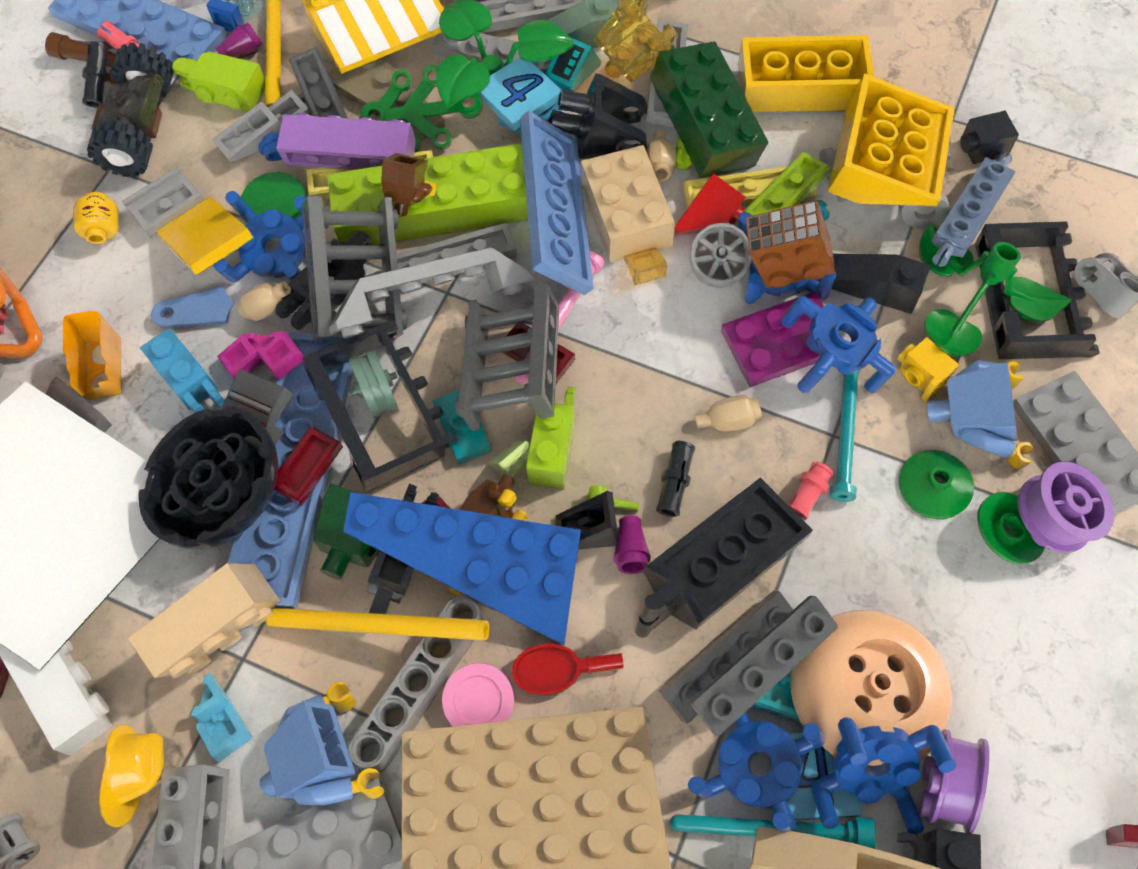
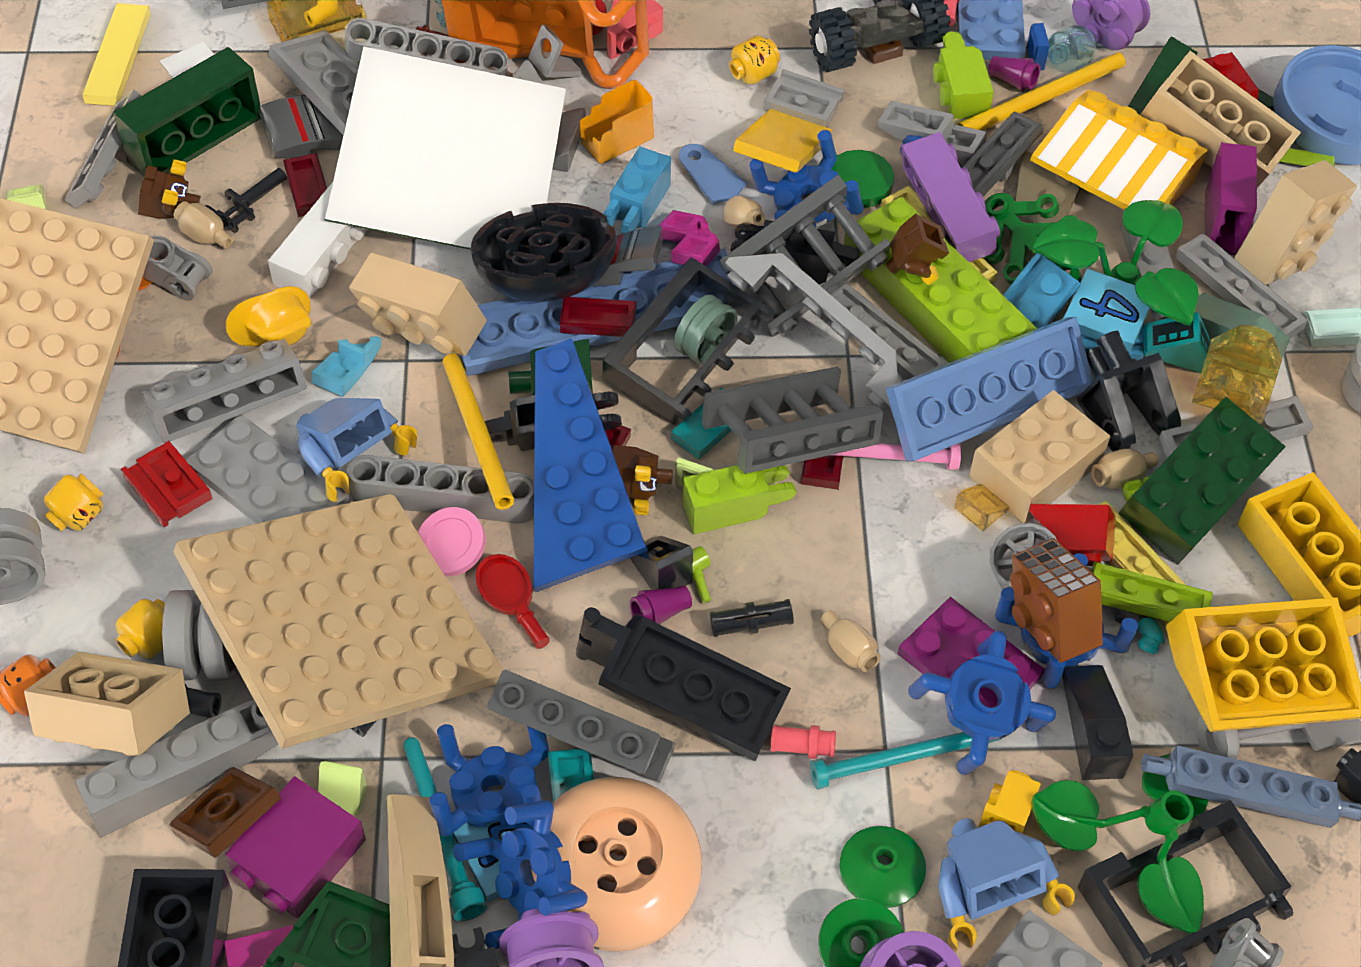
camera: 60 degrees right, 10 degrees down
none -> dark azure plate [1003,253,1081,329]

